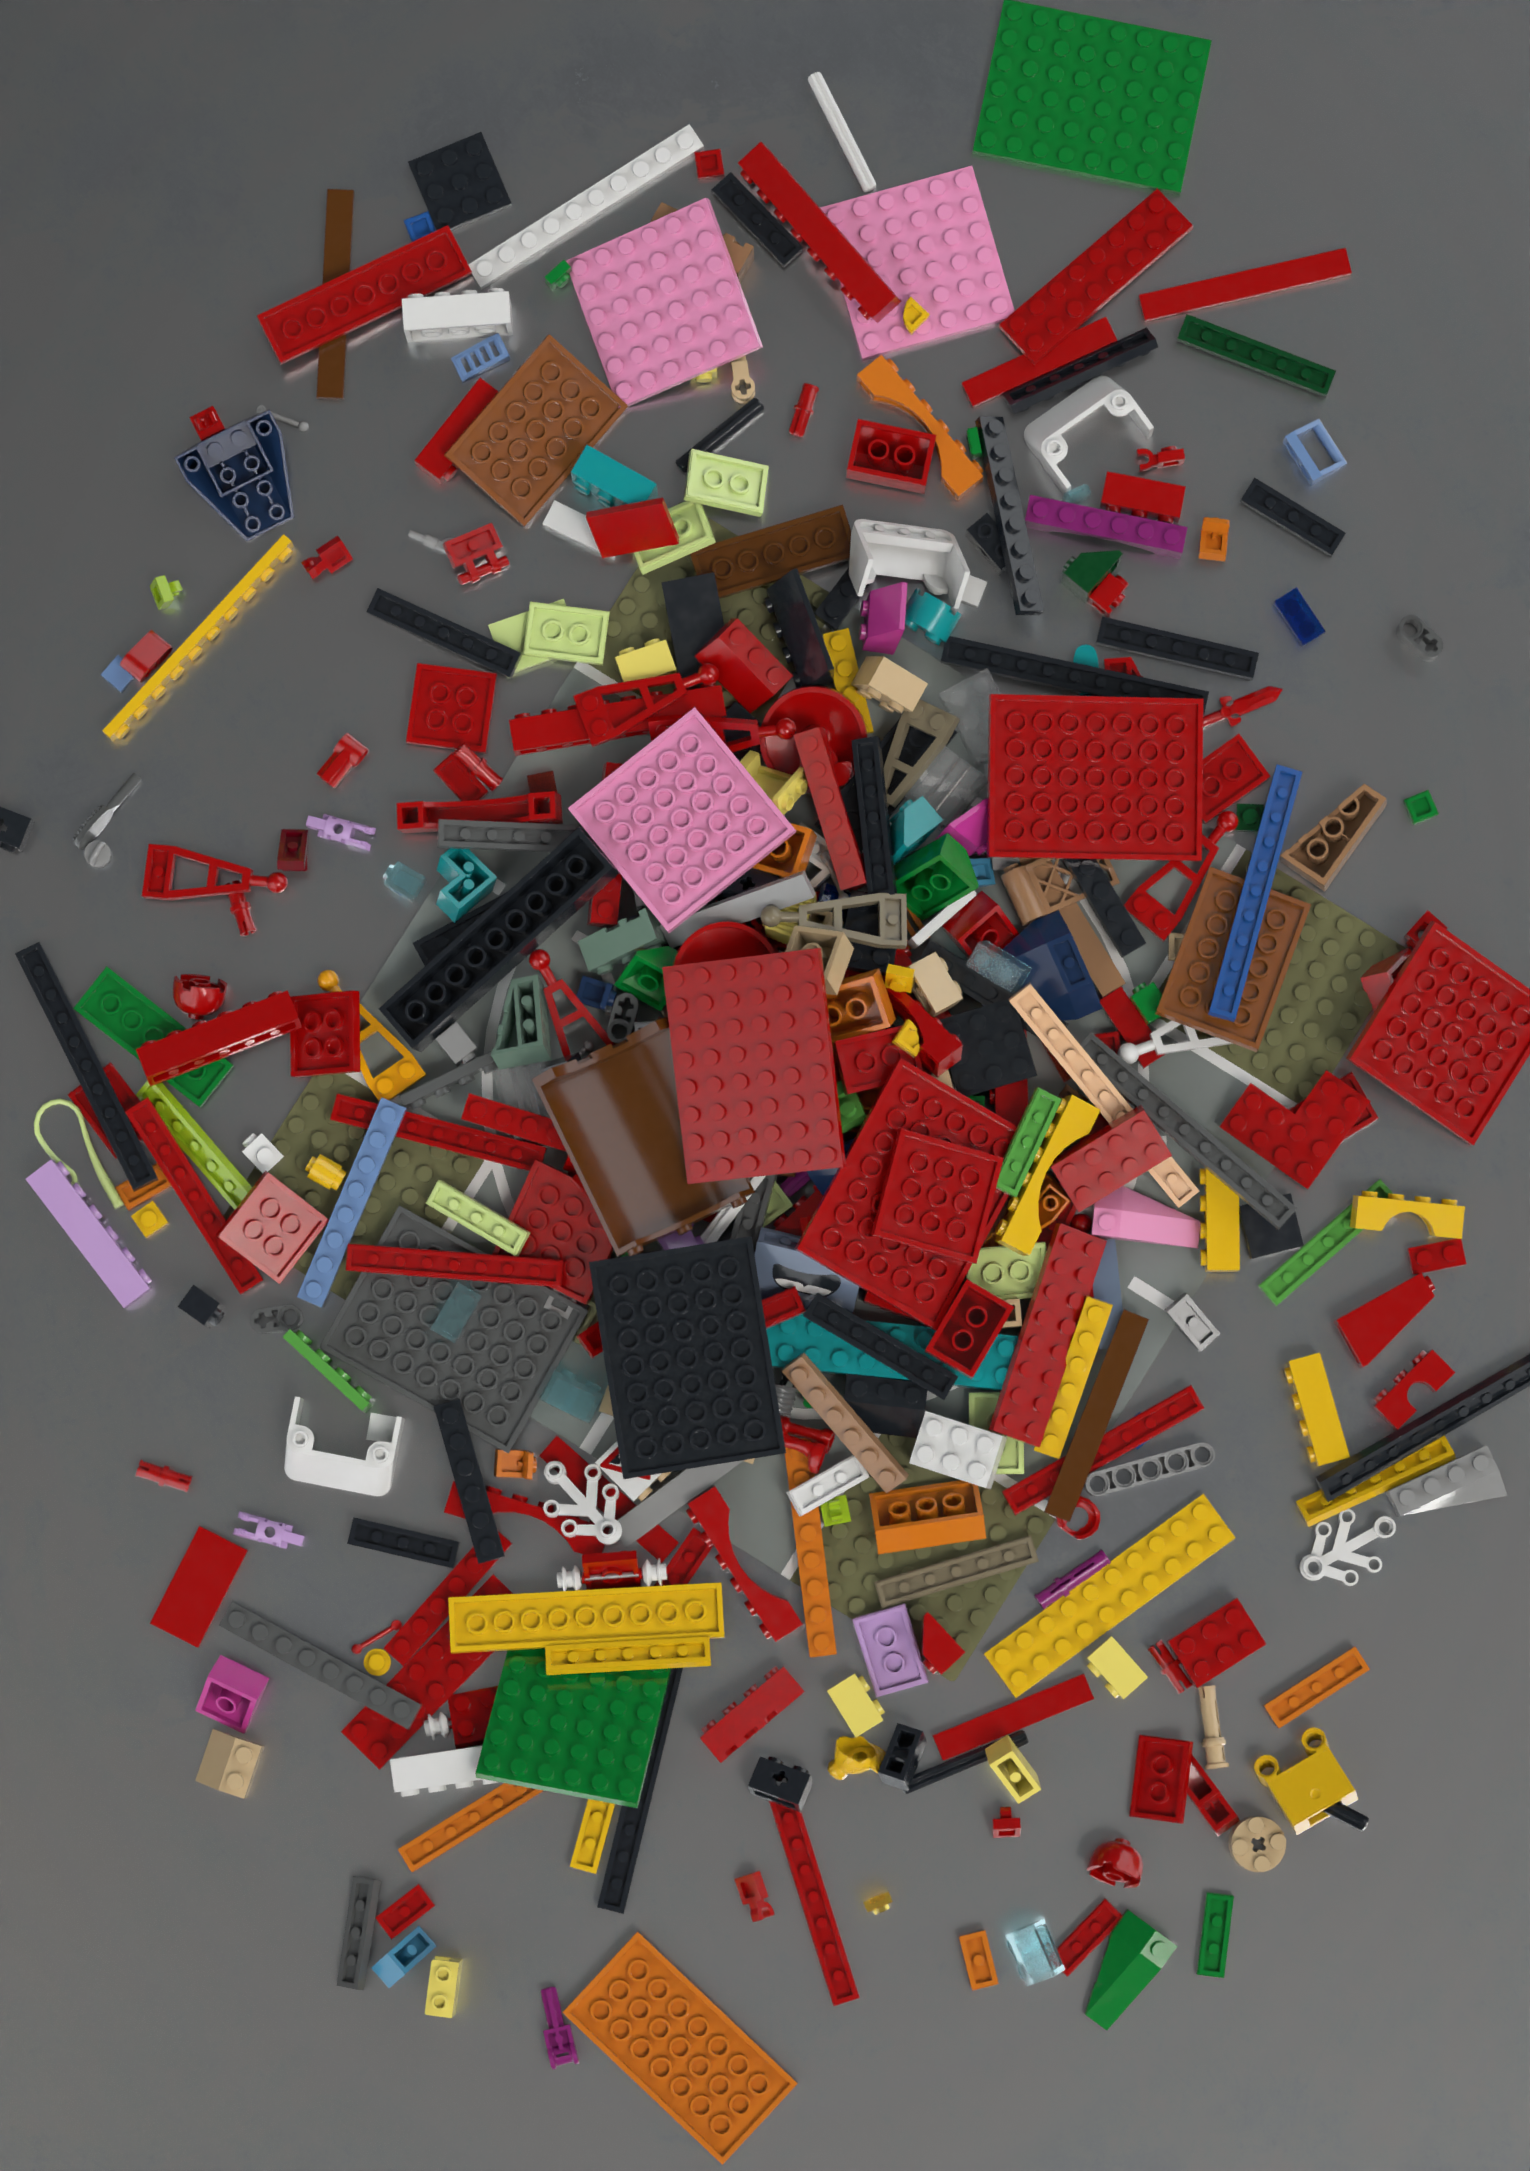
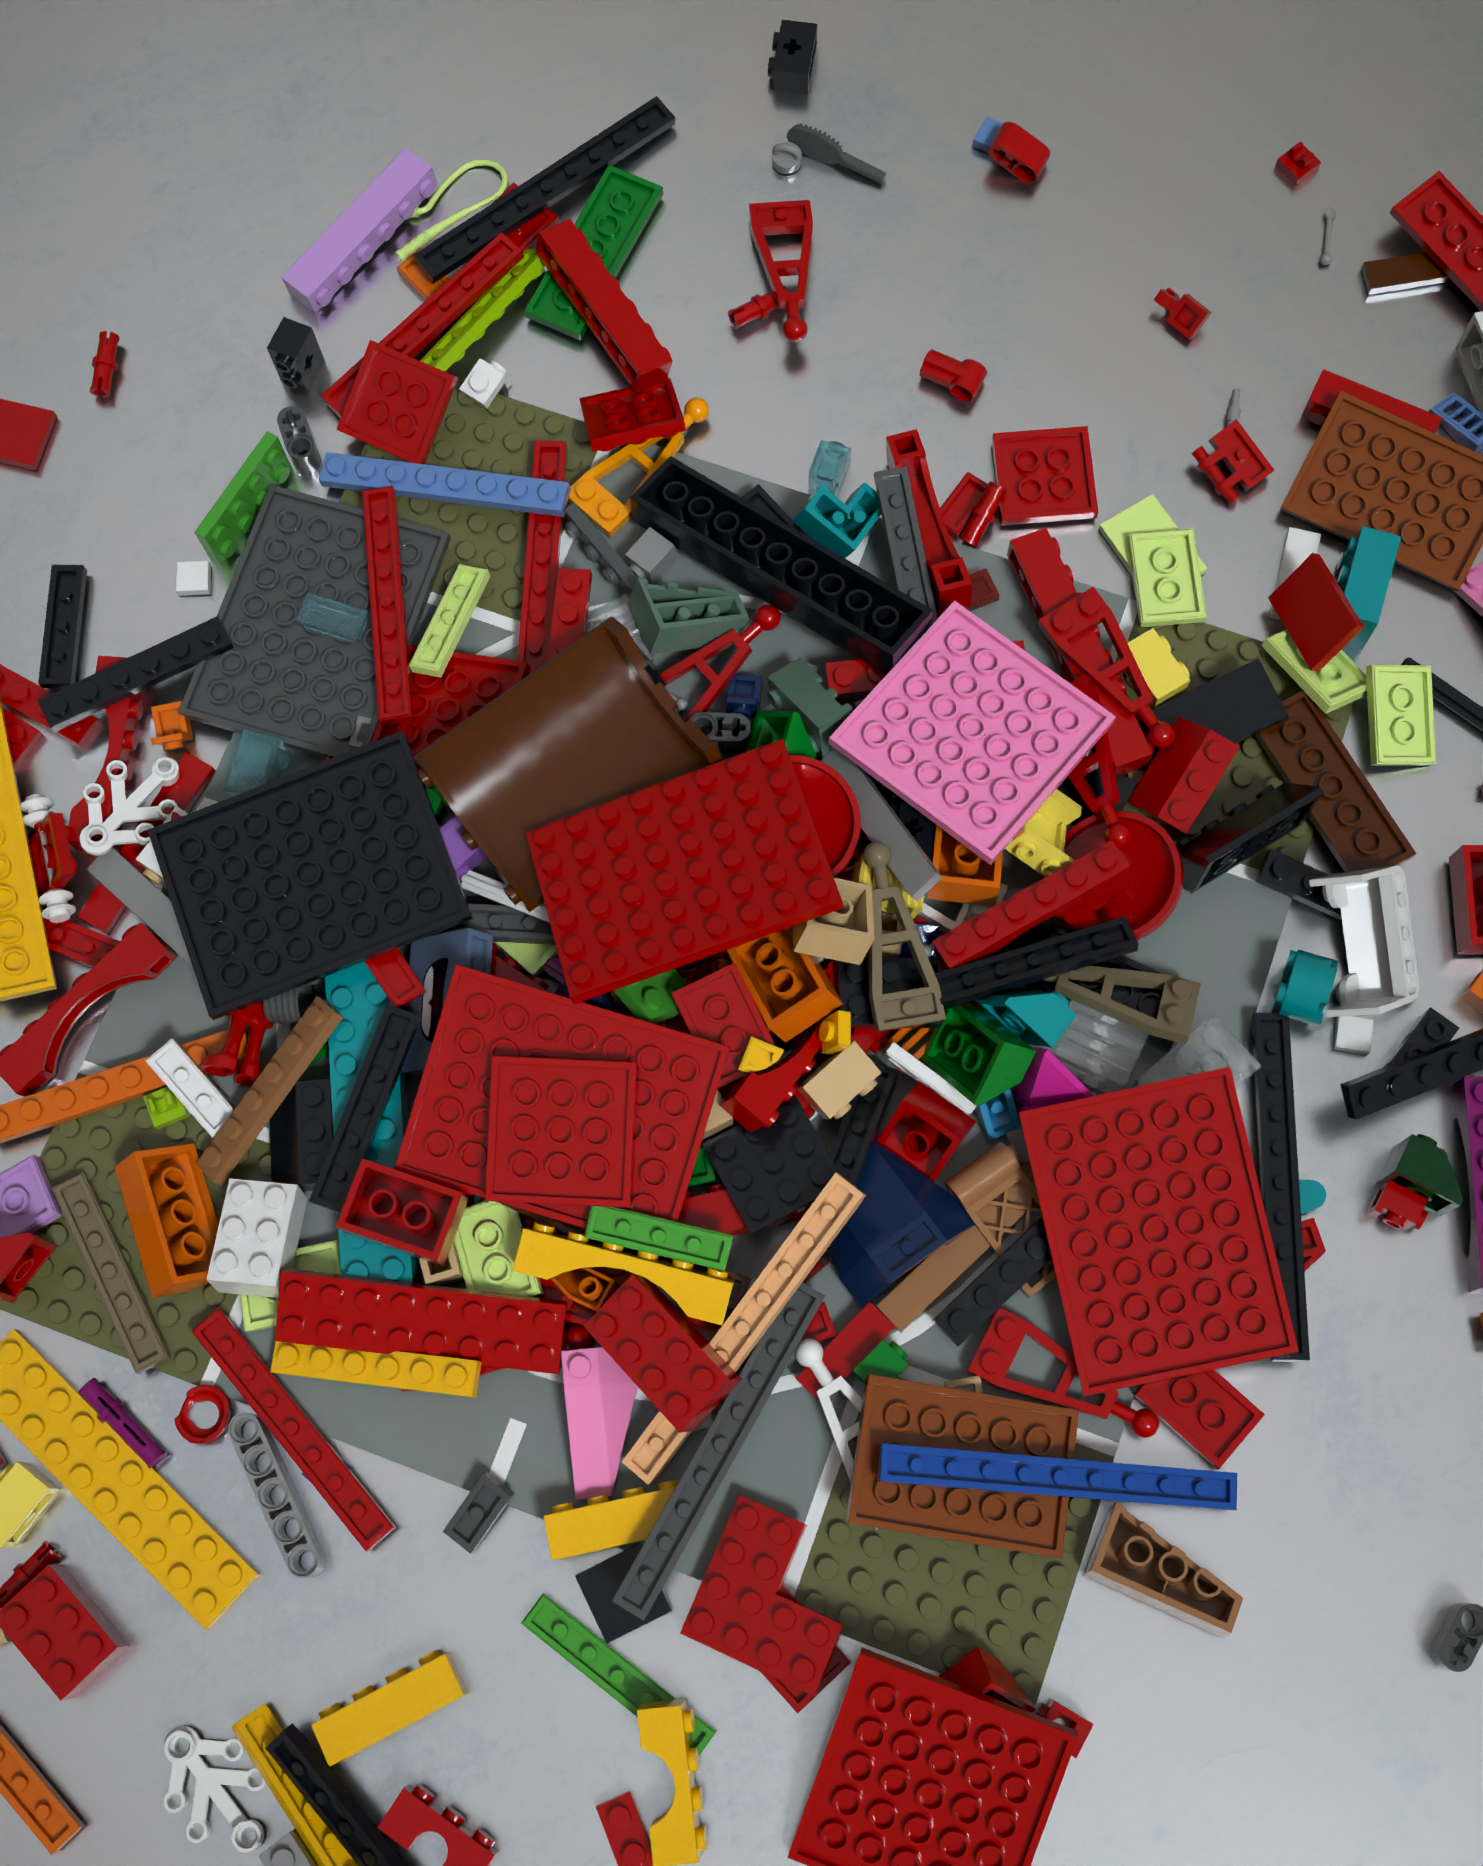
camera: 80 degrees right, 10 degrees down
yellow plate [102,534,294,742] -> none
yellow plate [131,1201,169,1238] -> none
lime tile [150,575,182,610] -> none
red cylinder [173,974,227,1020] -> none
dark blue wedge [174,409,294,541] -> none
lavender hinge [233,1511,305,1549] -> none
dark red slope [277,829,308,871] -> none
white windscreen [284,1396,405,1496] -> none
lavender hinge [305,814,376,851] -> none
yellow brick [305,1154,347,1191] -> none
black plate [366,588,523,679] -> none
yellow plate [823,628,874,734] -> none
tan brick [851,656,928,714] -> none
dark pink slope [859,582,907,655] -> none
clear light blue brick [966,940,1032,993] -> none
reddish brown tile [1044,1309,1149,1522] -> none
sand blue tile [1093,1239,1123,1350] -> none
black plate [1096,616,1259,680] -> none
red sword [1203,686,1283,728] -> none
dark green plate [1236,804,1264,832] -> none
clear blue plate [1273,587,1326,648] -> none
red slope [1334,1273,1435,1369] -> none
green tile [1403,790,1439,825] -> none

